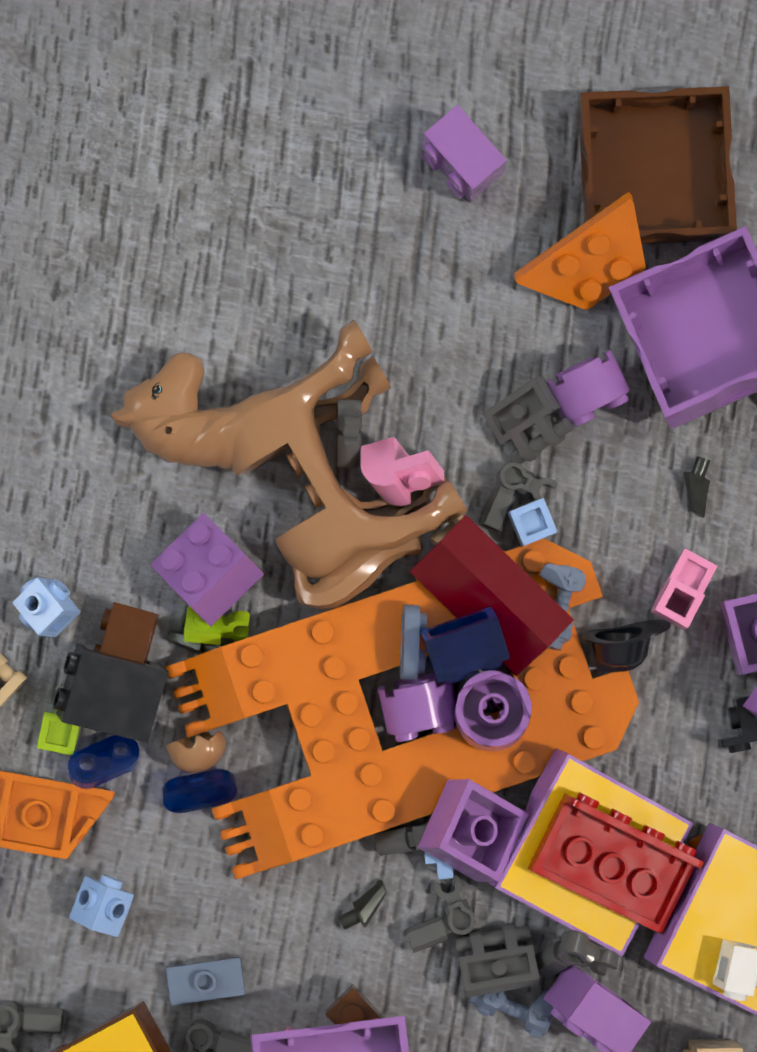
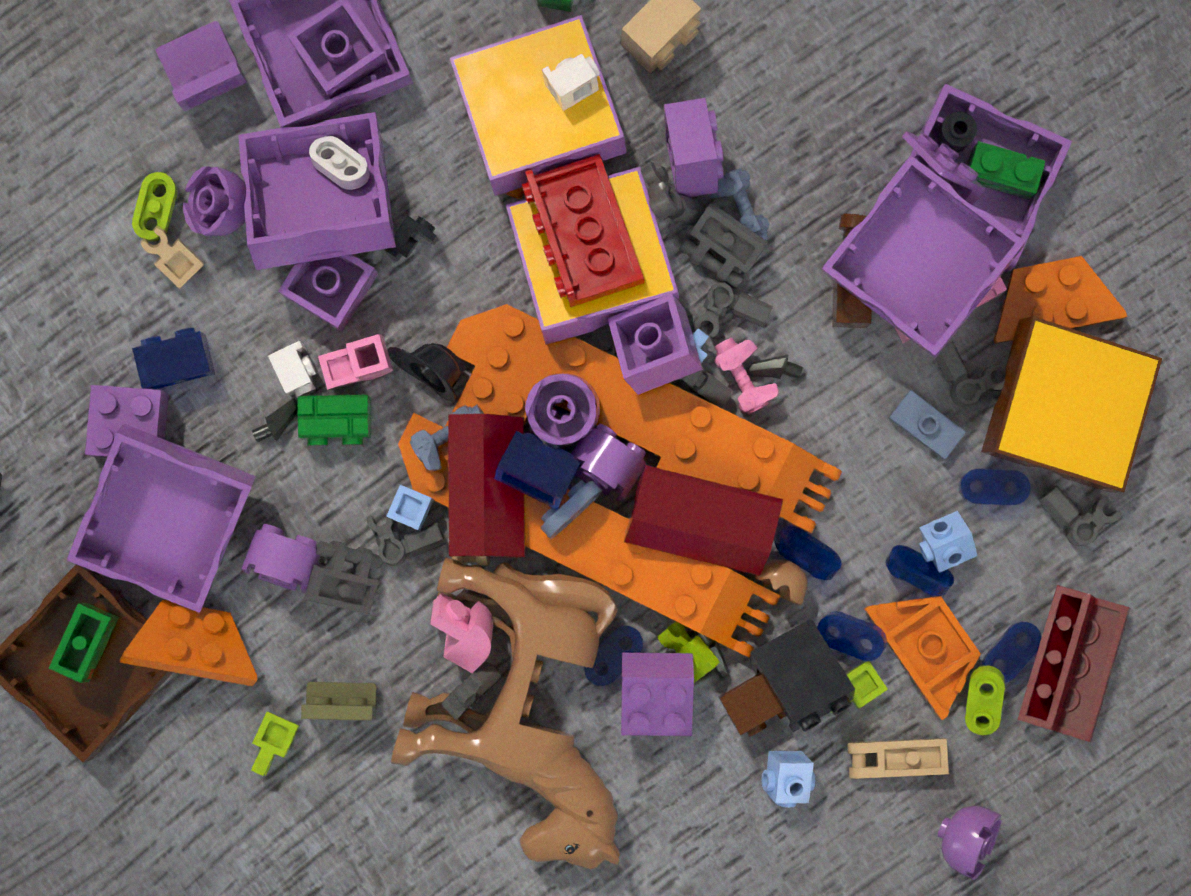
camera: 125 degrees left, 0 degrees up
medium lavender brick [422,104,507,202] -> none
none -> green brick [49,603,119,683]
none -> lime plate [251,711,300,776]
none -> white brick [268,341,317,398]
none -> green brick [297,395,371,446]
none -> olive bracket [301,682,377,721]
none -> clear blue plate [584,625,643,686]
none -> dark red slope [624,465,783,575]
none -> bright pink piece [714,337,779,415]
none -> clear blue plate [885,545,954,596]
none -> clear blue plate [959,469,1031,506]

